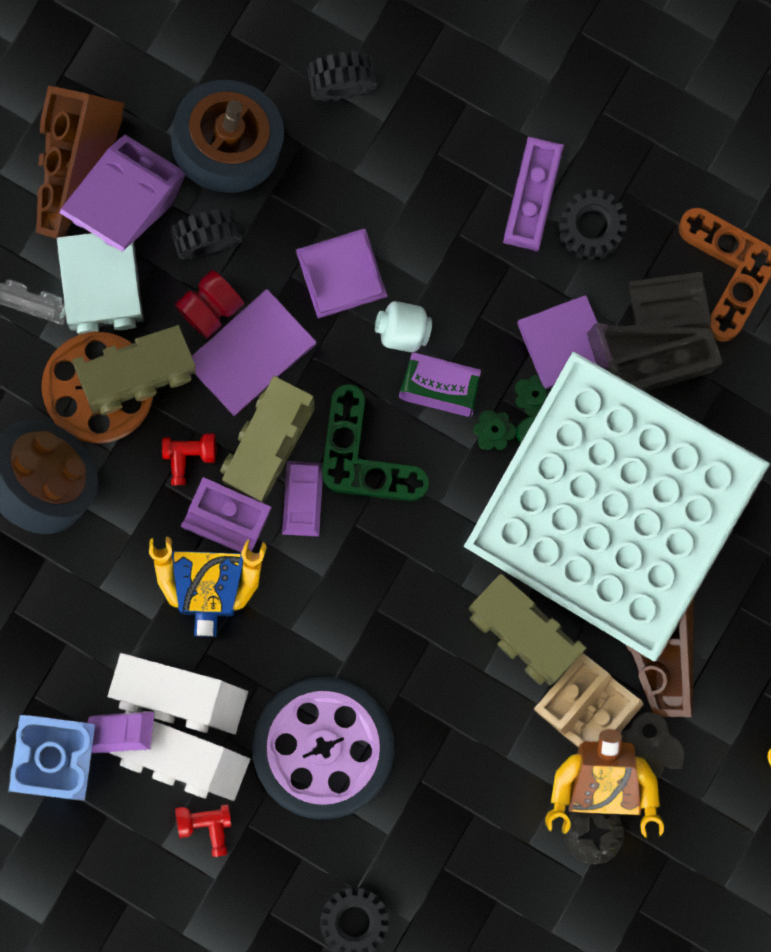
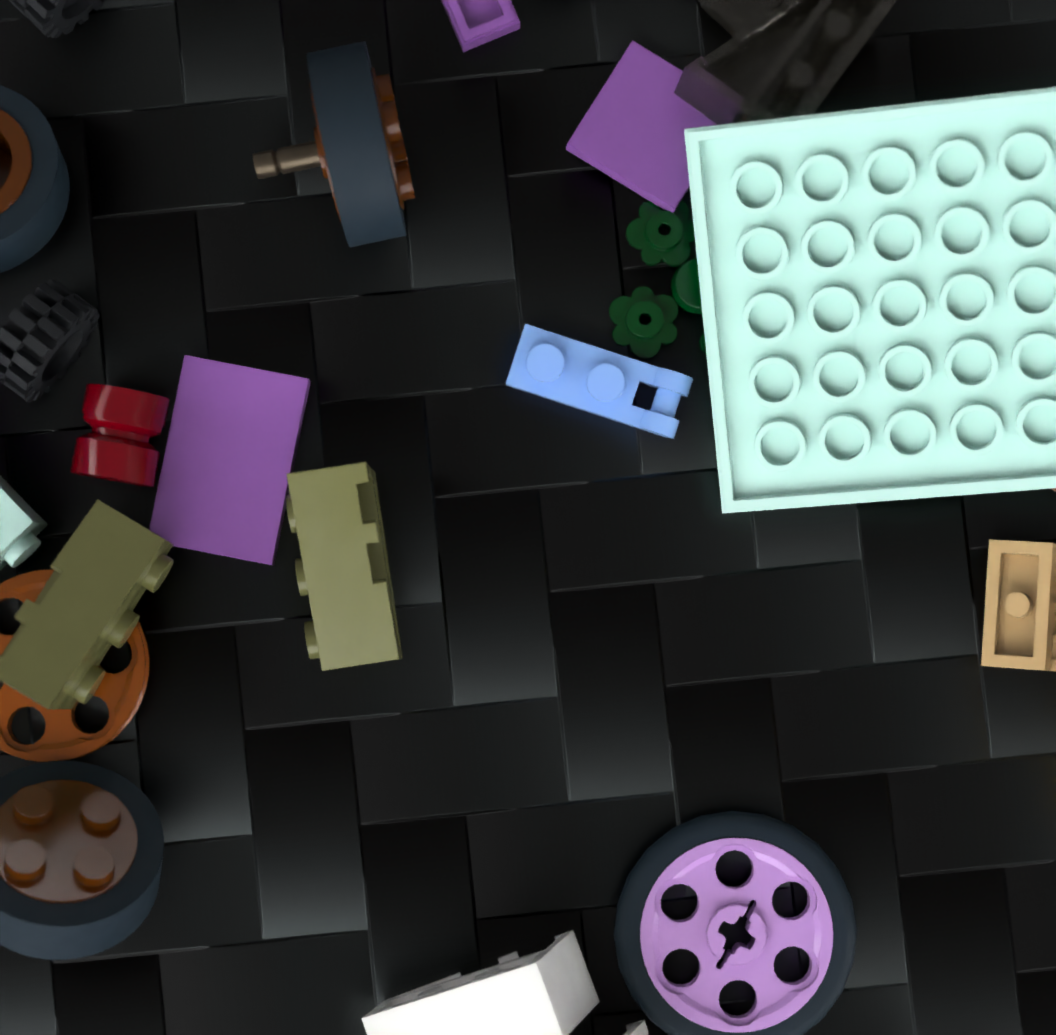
camera: 35 degrees left, 5 degrees up
torso [149,536,267,637] -> none
red piece [162,433,217,485] -> none
medium lavender plate [181,477,272,554] -> none
medium lavender tile [282,461,323,537] -> none
medium lavender piece [296,228,387,318] -> none
dark green beam [322,384,429,501] -> none
light aqua head [375,301,432,353] -> none
medium lavender piece [399,352,481,417] -> none
olive wedge [469,574,586,686] -> none
none -> black wheel [252,41,415,247]
none -> light blue plate [505,324,693,439]

